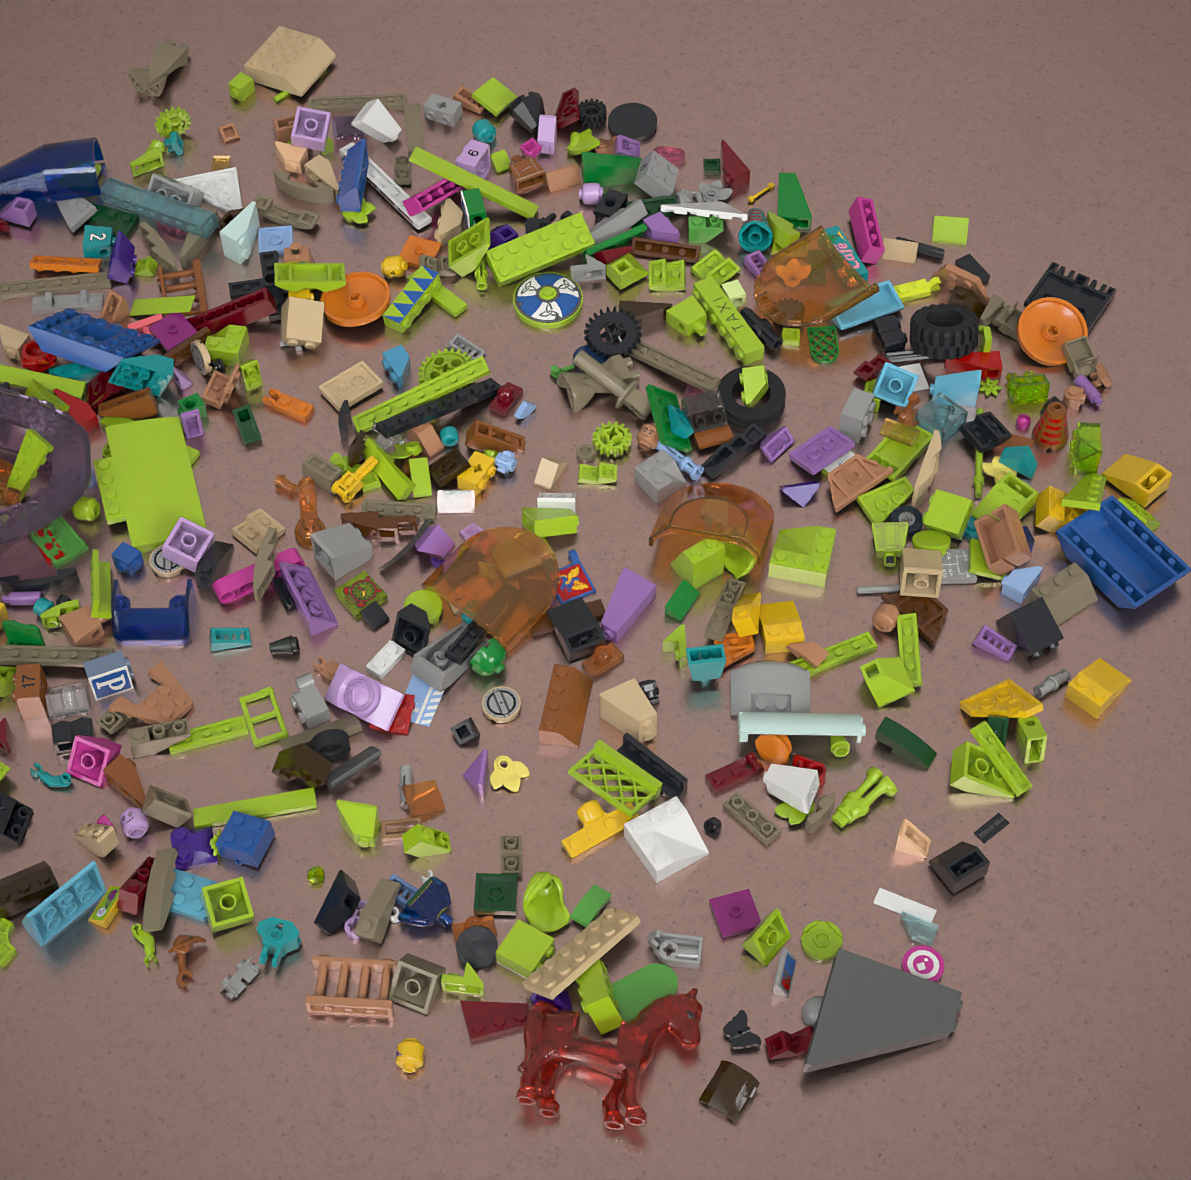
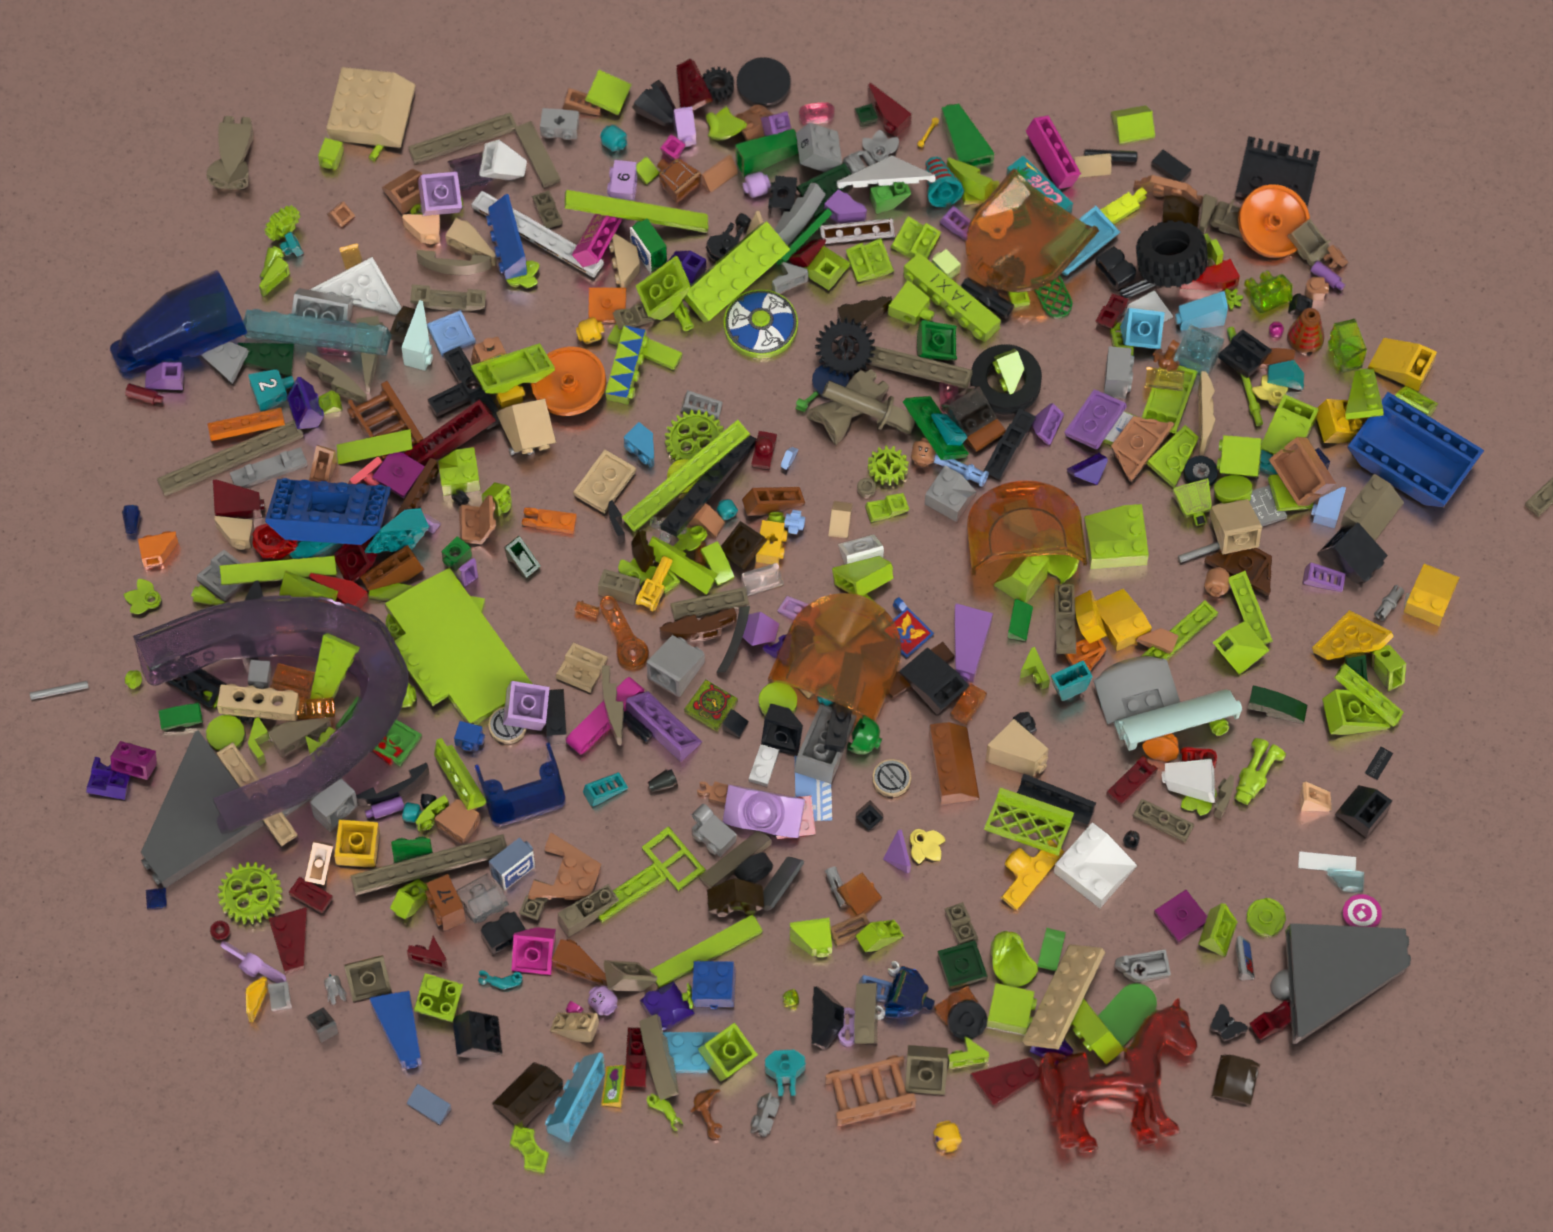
camera: 20 degrees left, 10 degrees up
tile [191,339,212,375] -> none
none -> dark red slope [213,479,265,519]
none -> green slope [917,320,957,360]

